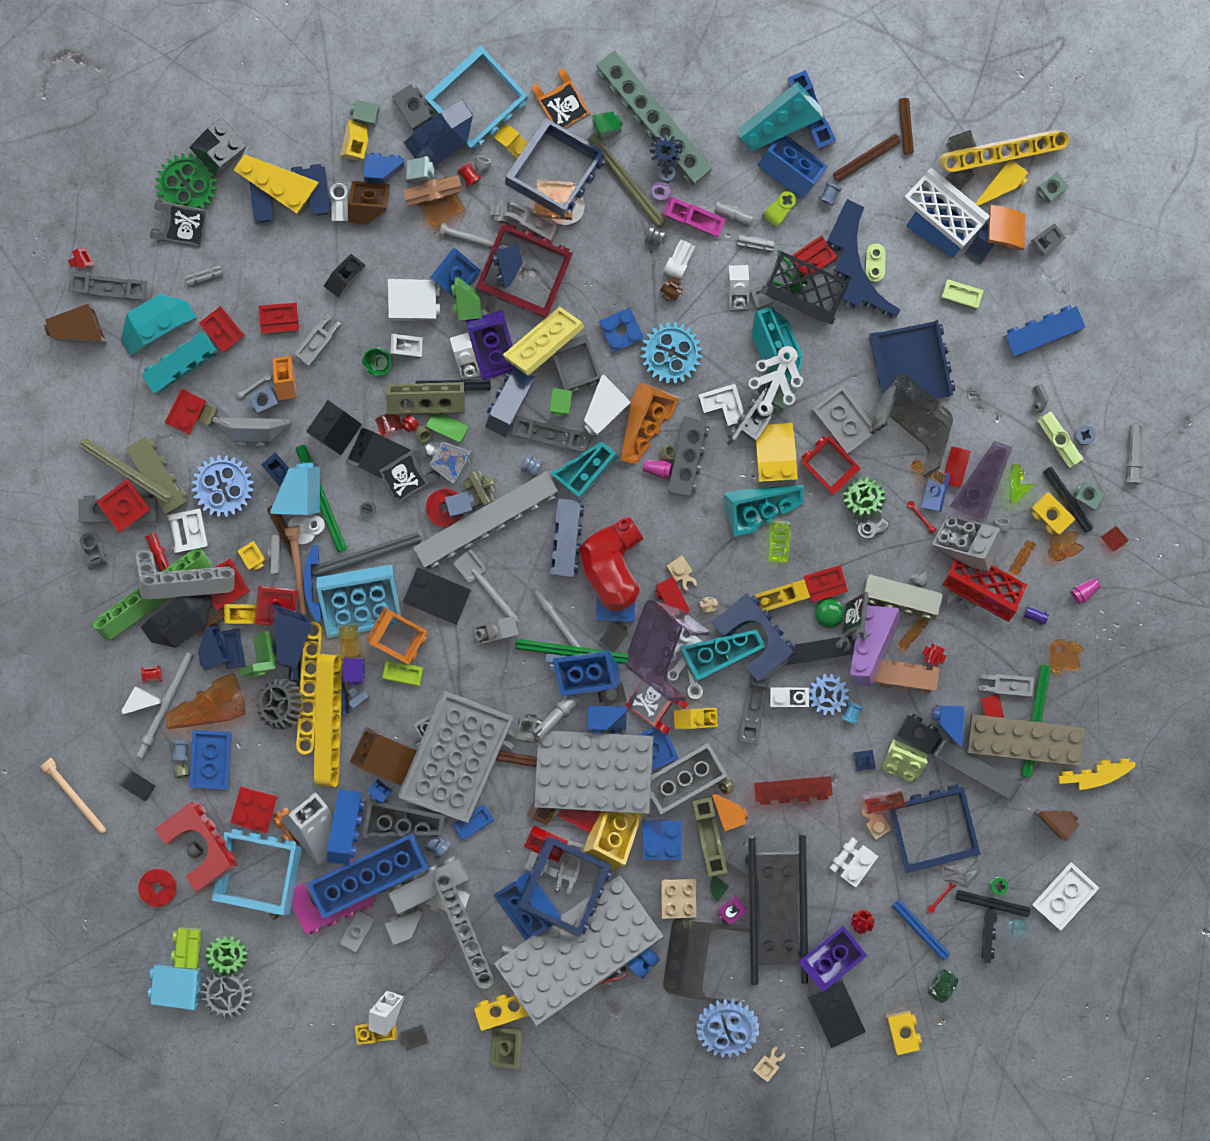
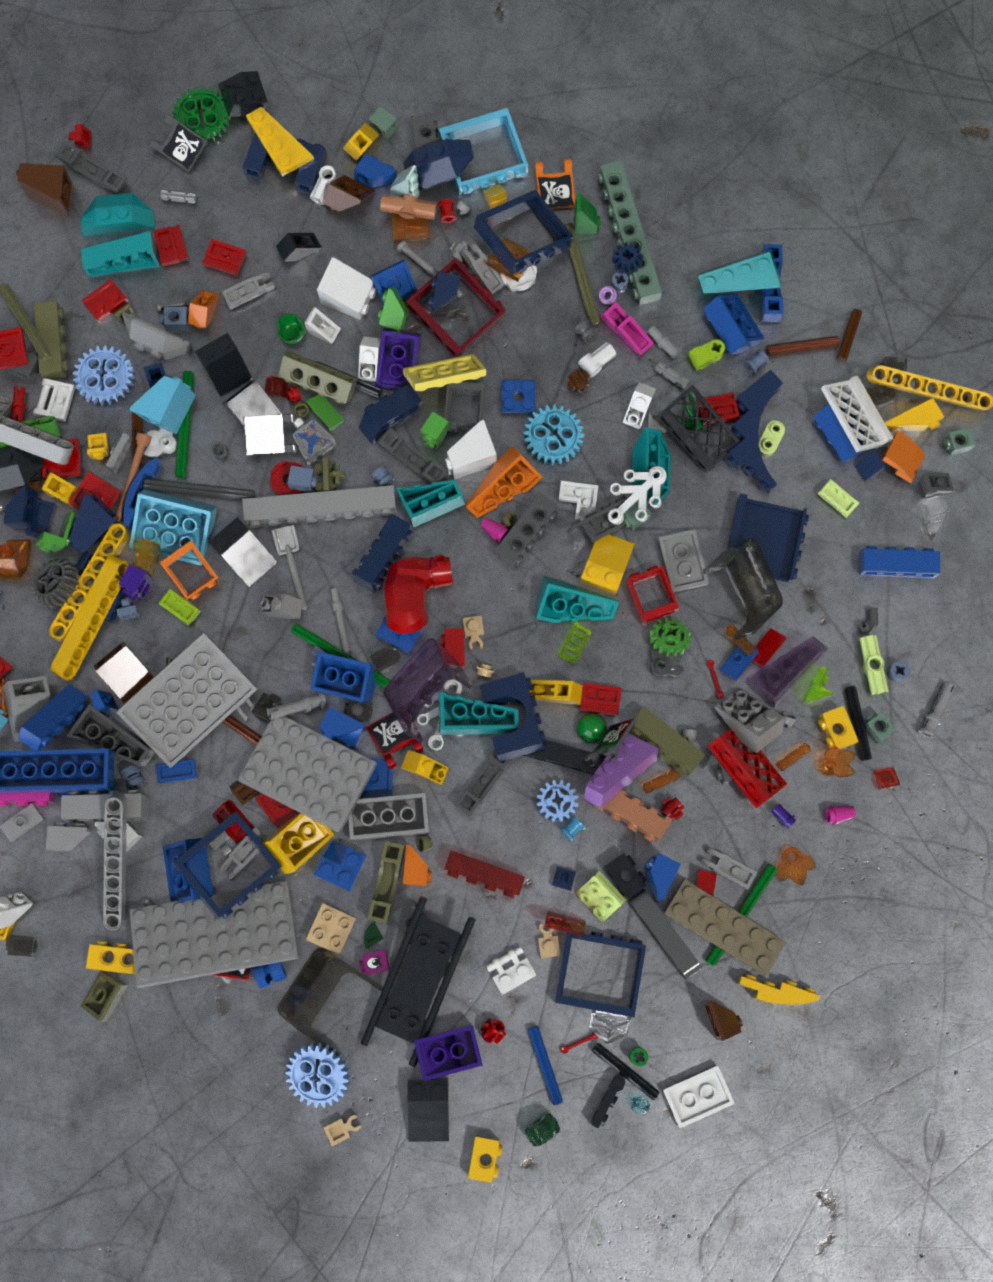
camera: 25 degrees right, 10 degrees down
white slope [769,687,809,707] -> none

